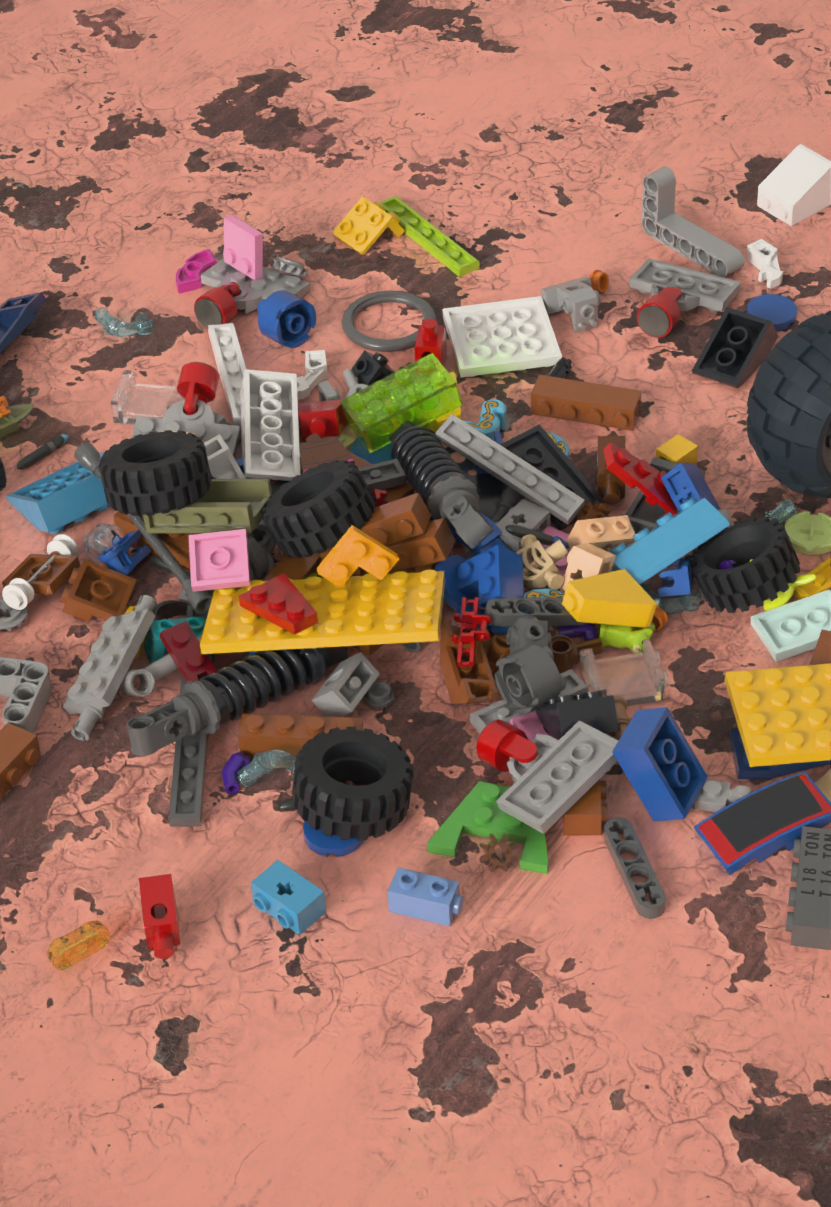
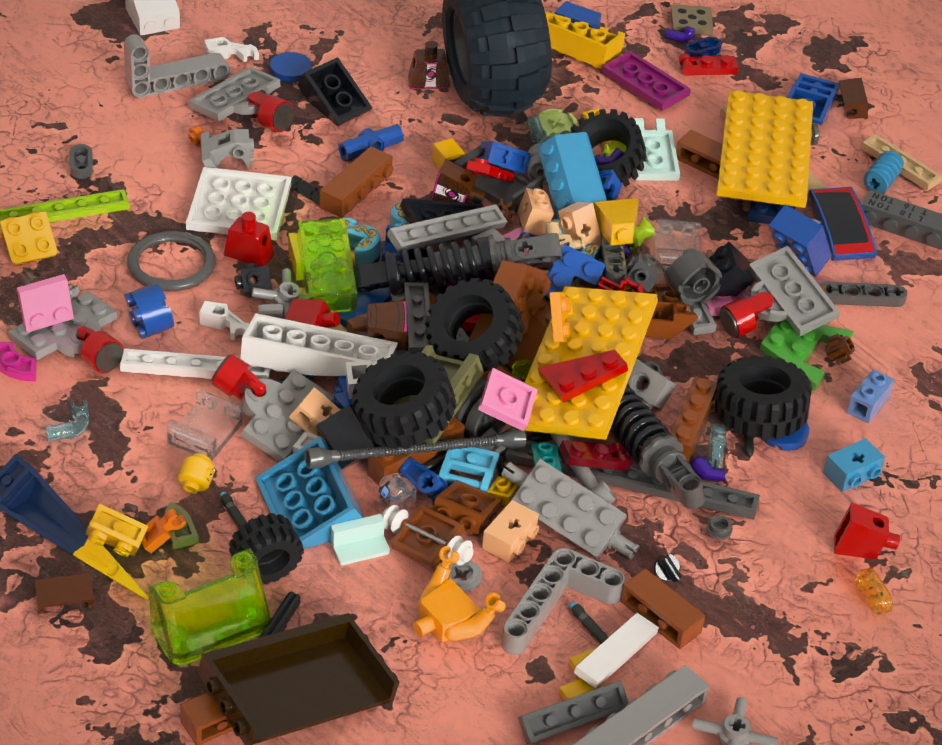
camera: 80 degrees left, 0 degrees up
none -> dark grey plate [70,144,93,180]
none -> yellow head [177,453,215,494]
none -> light aqua panel [330,514,390,565]
none -> blue piece [338,124,404,161]
none -> medium azure plate [439,447,500,492]
none -> light nougat brick [482,500,539,563]
none -> black plate [654,554,682,582]
none -> dark grey plate [706,516,733,540]

